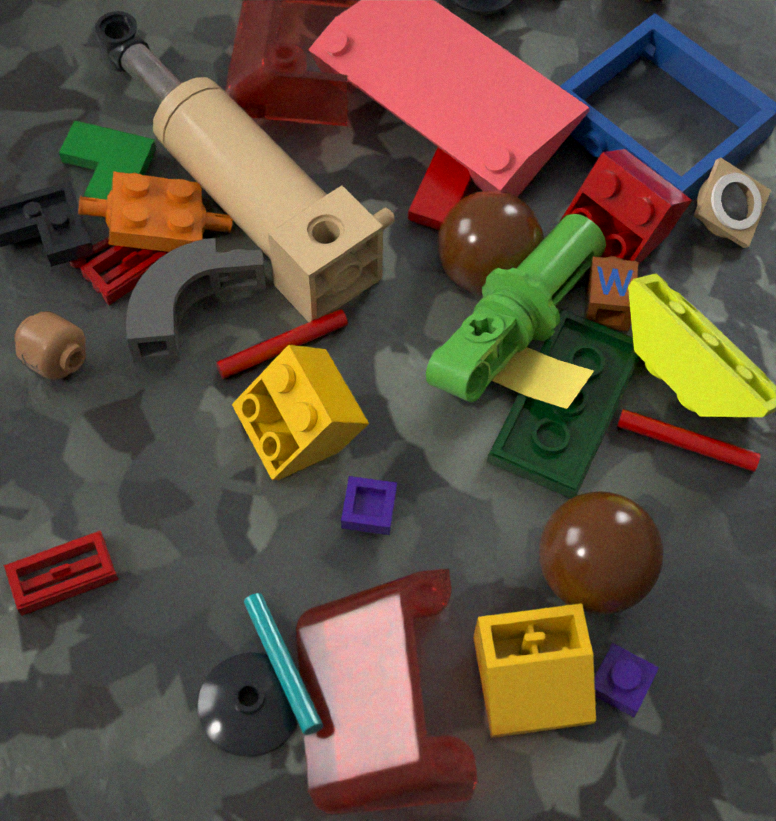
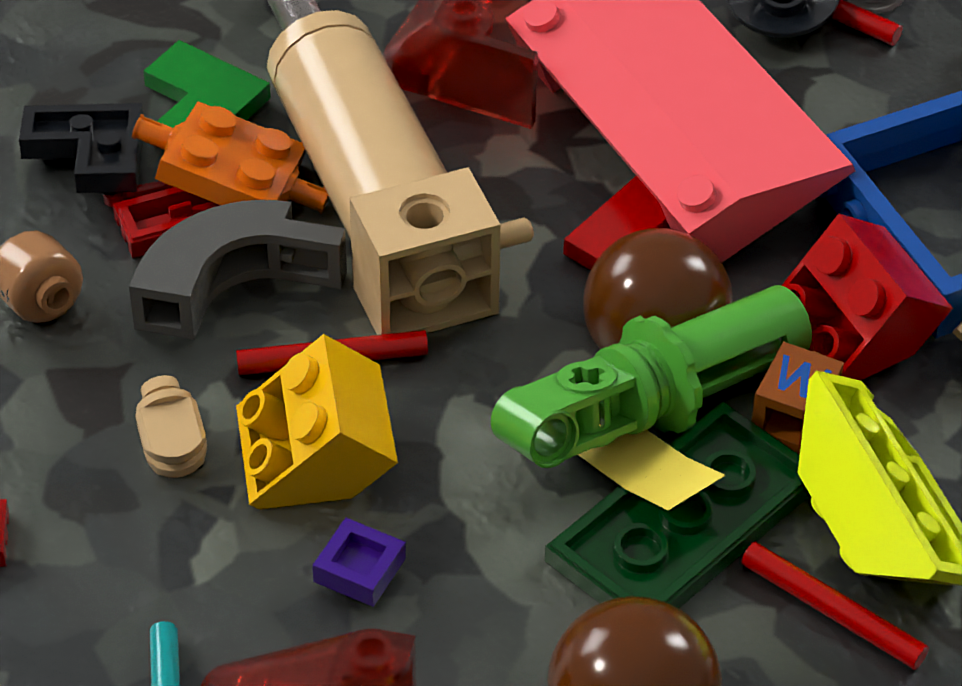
camera: 20 degrees right, 15 degrees down
none -> tan arm [135,375,207,478]

